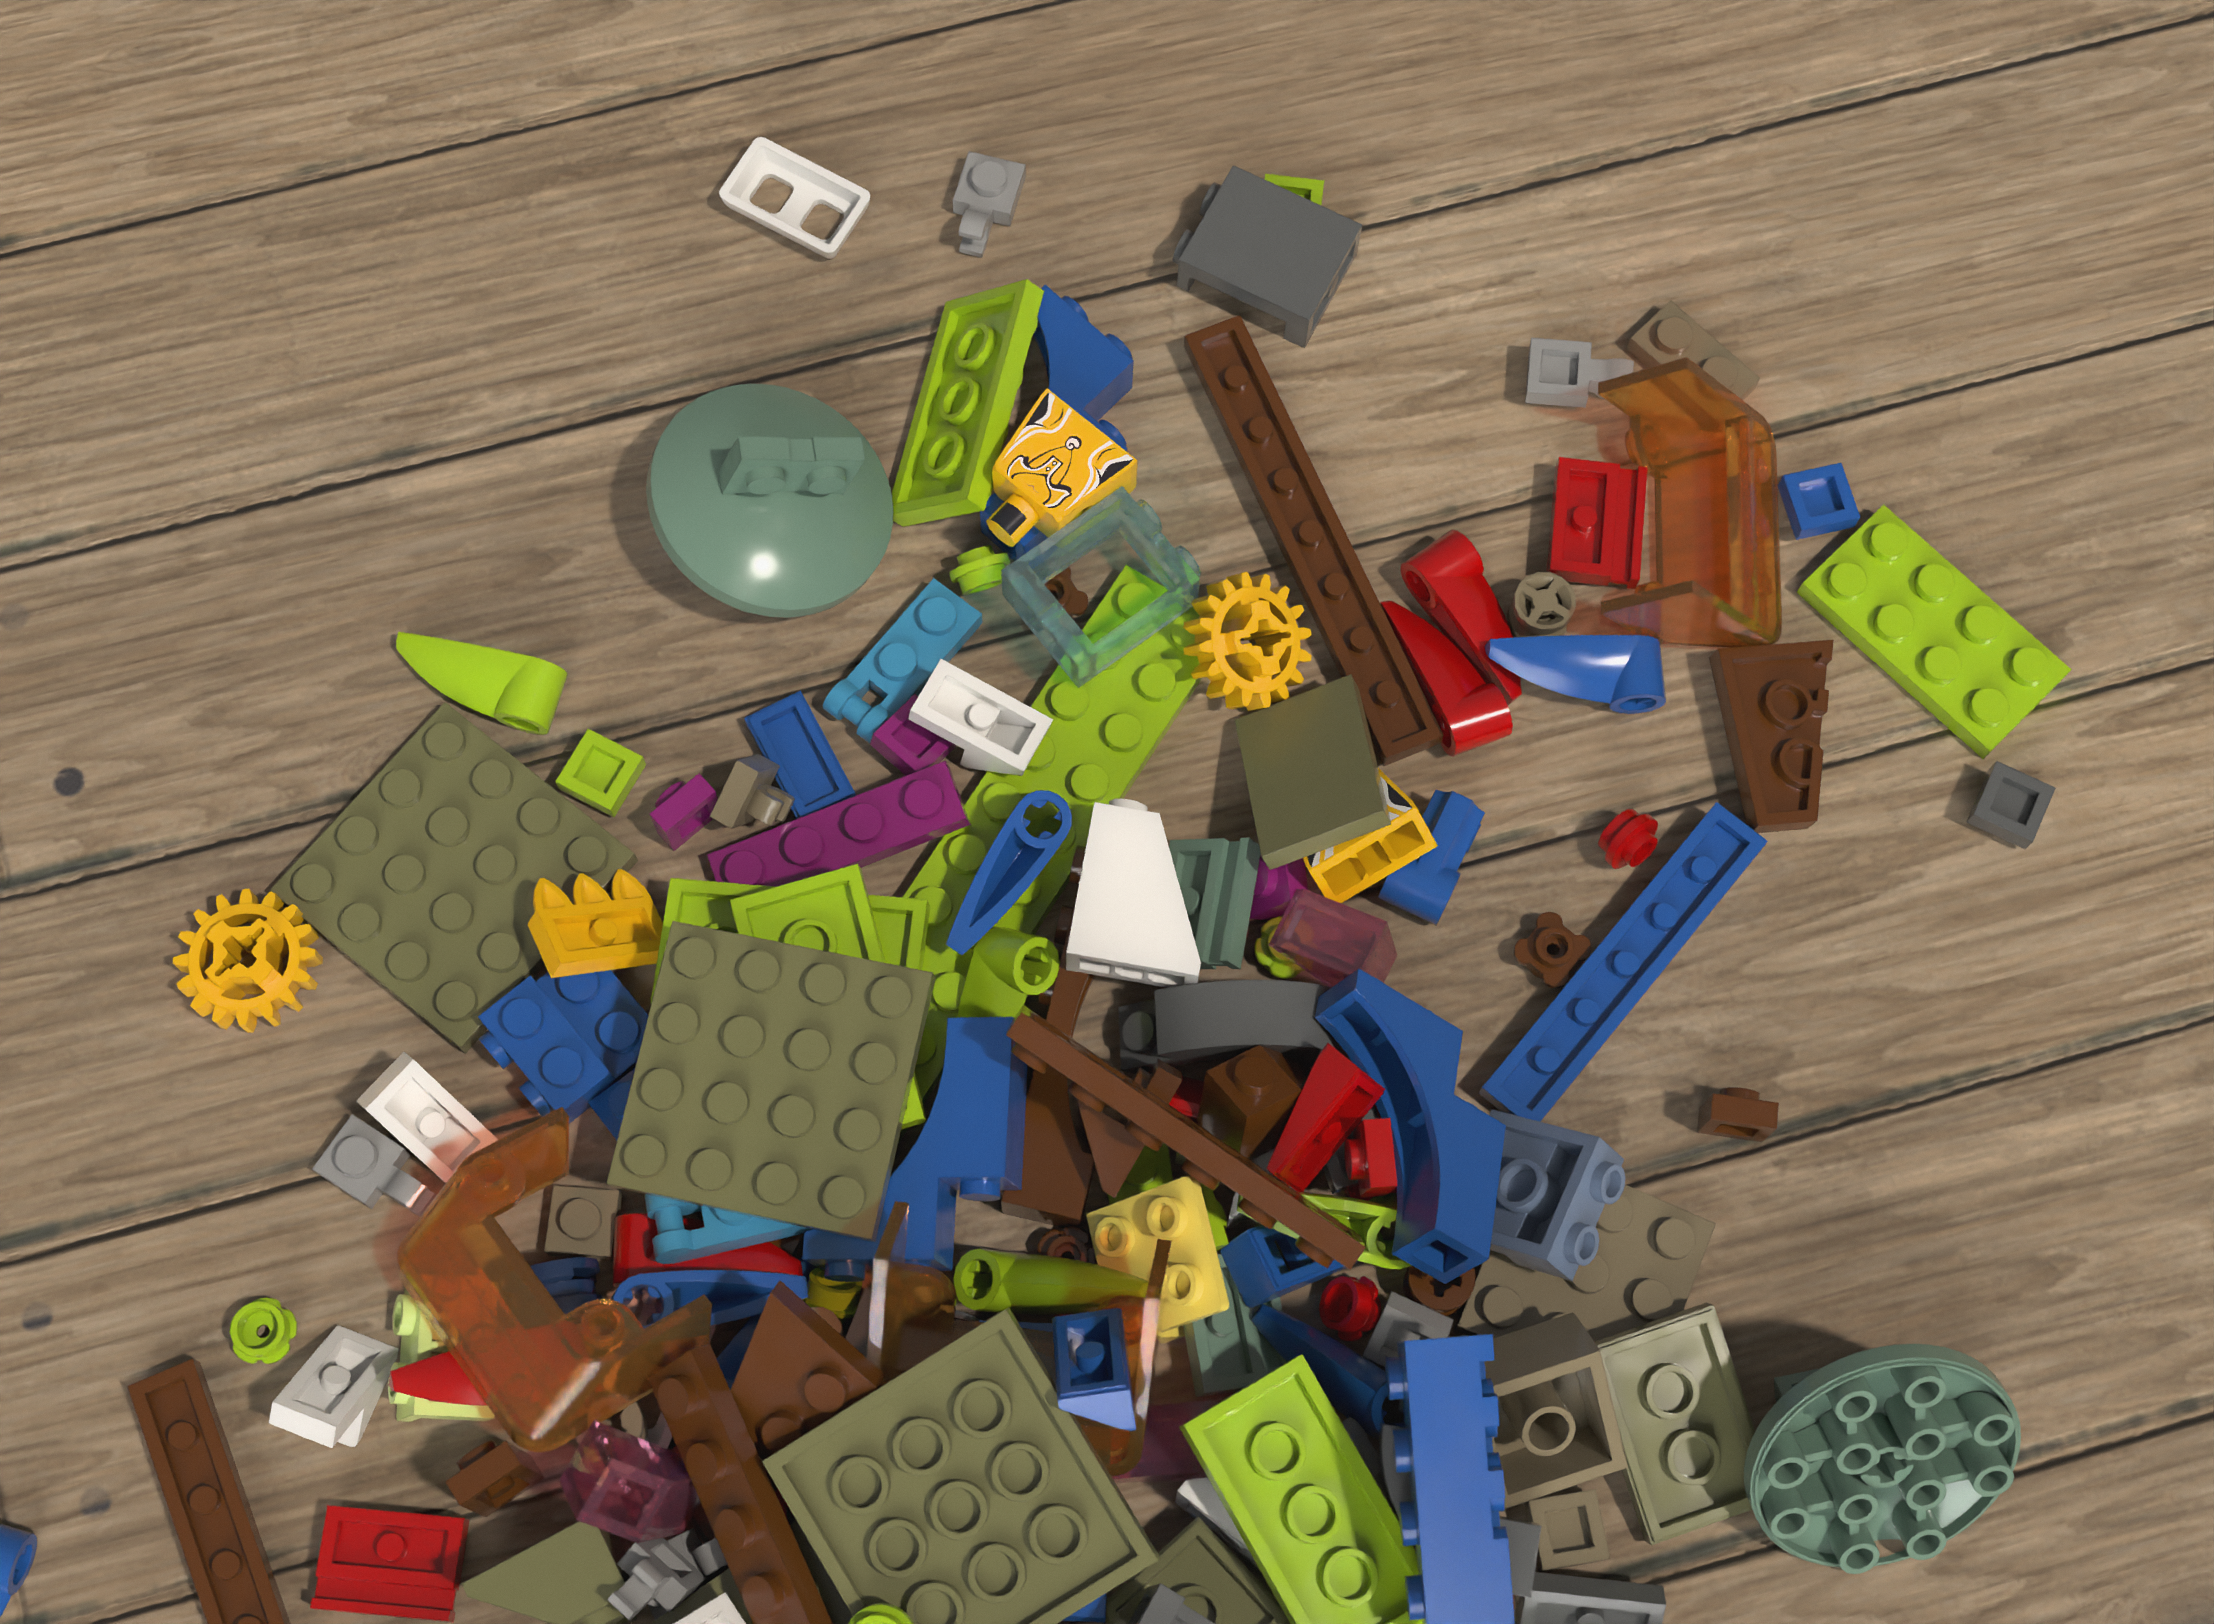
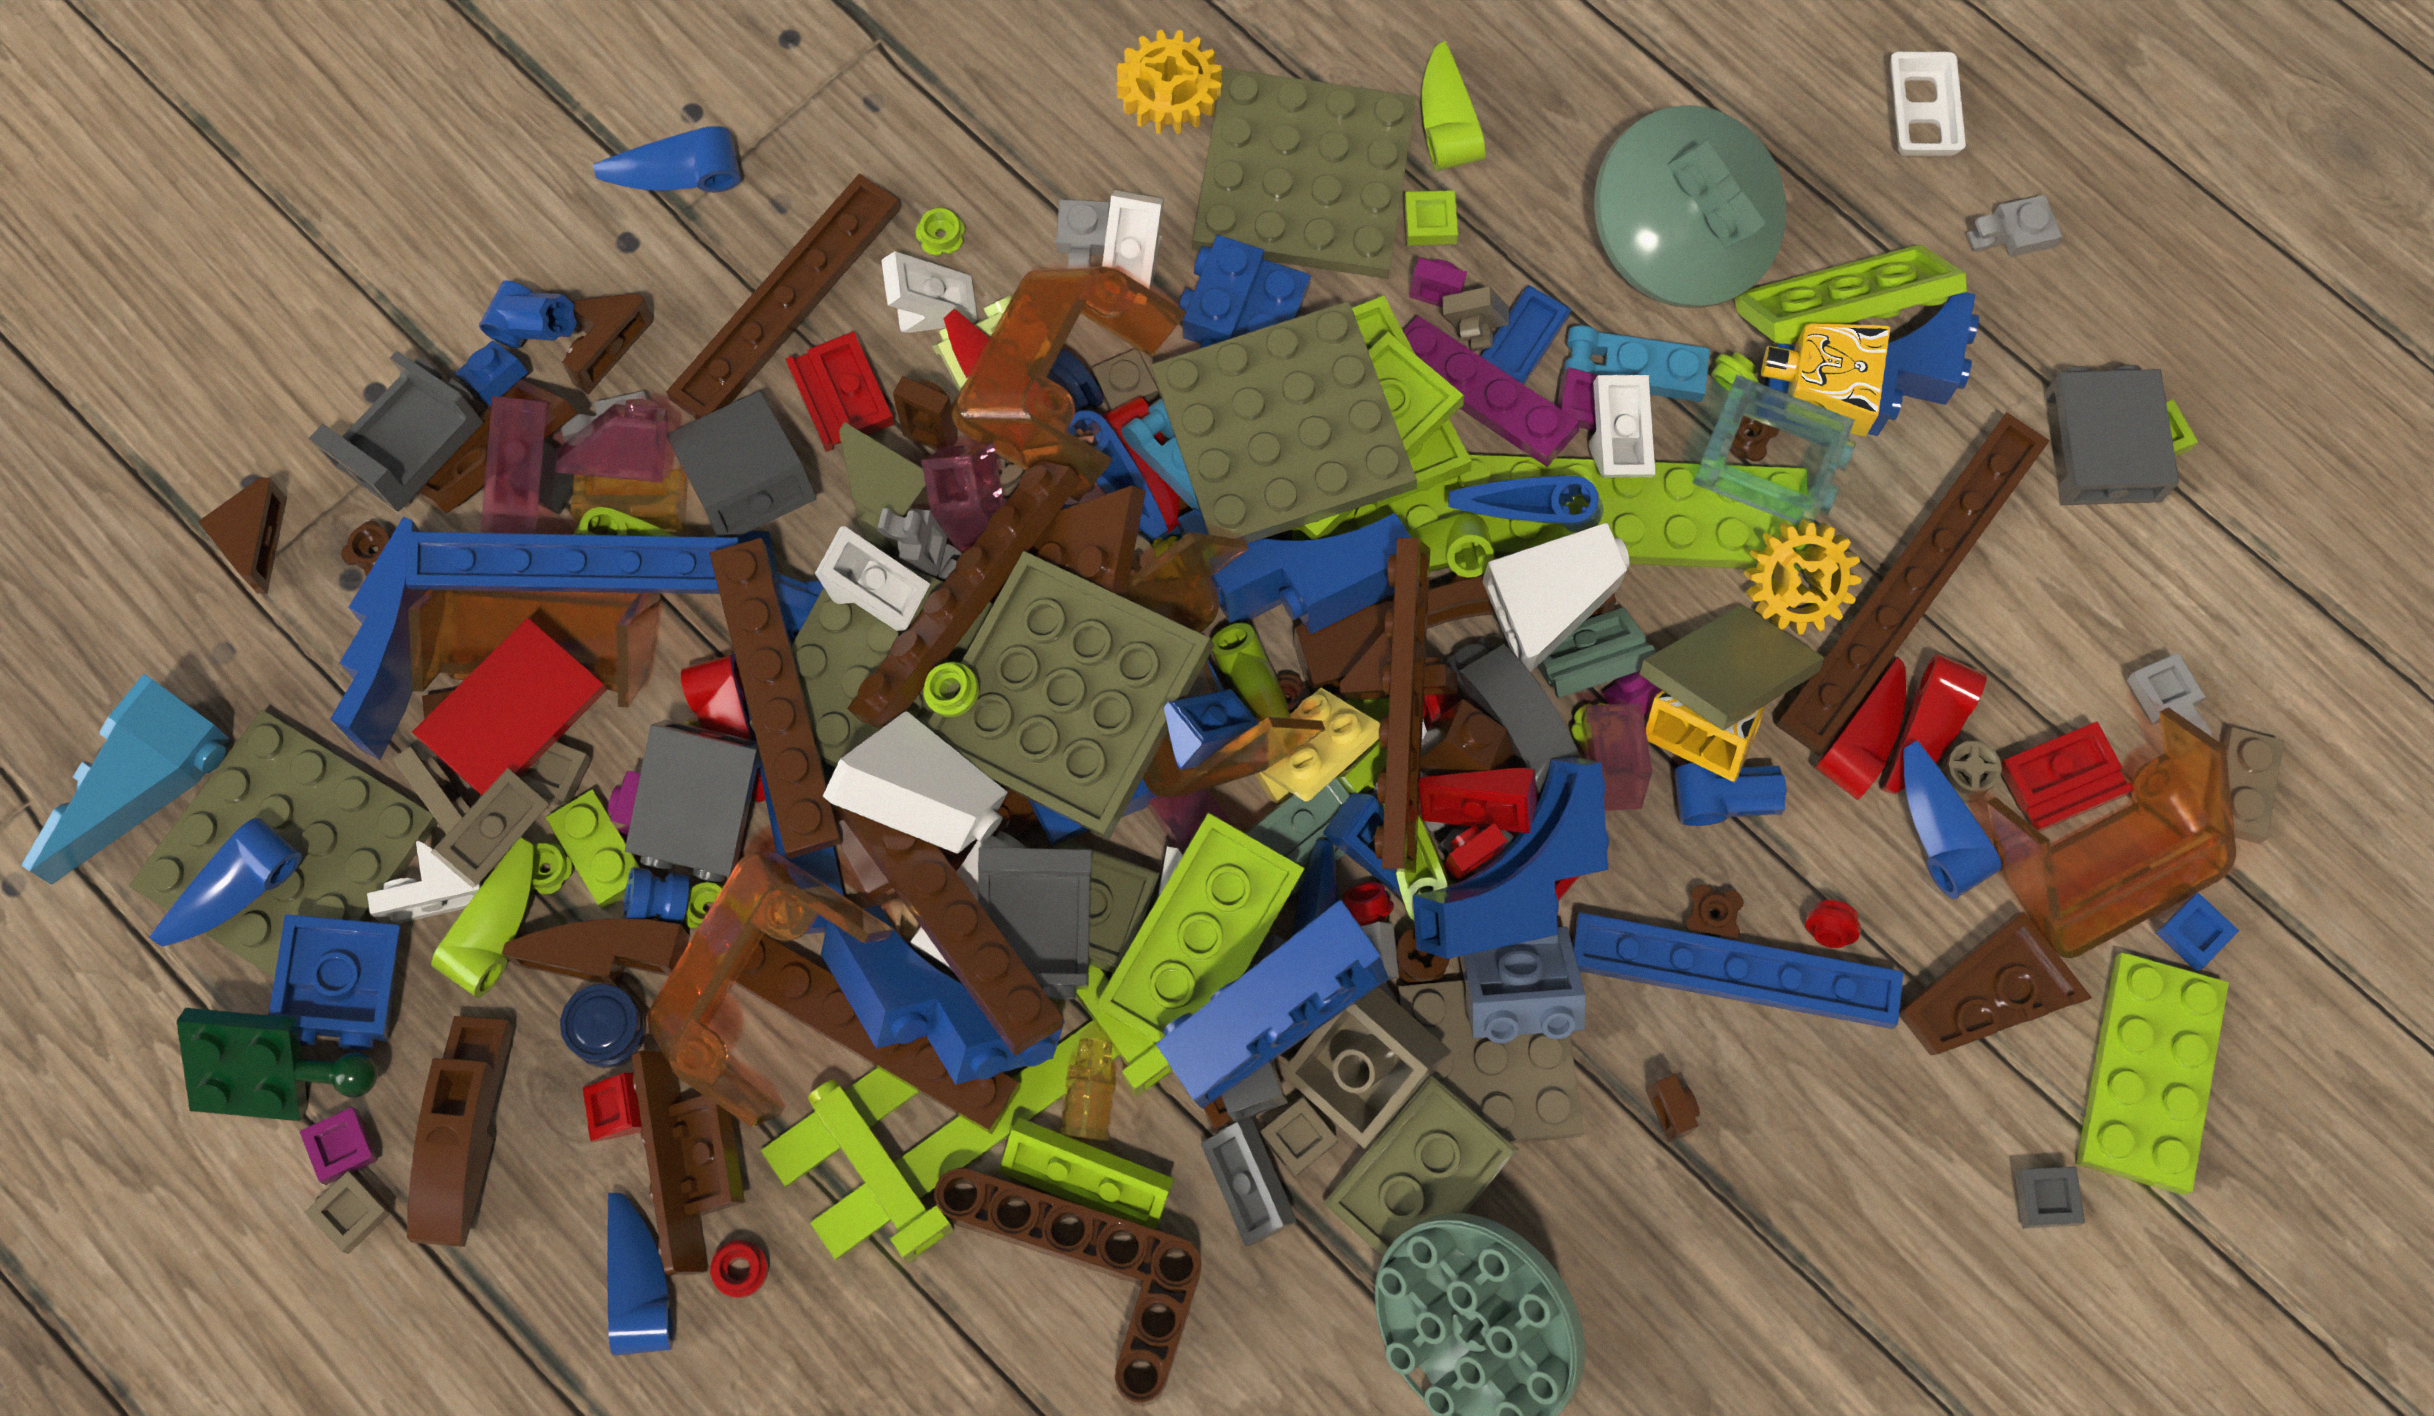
camera: 60 degrees right, 0 degrees up
yellow plate [527,869,663,978] -> none

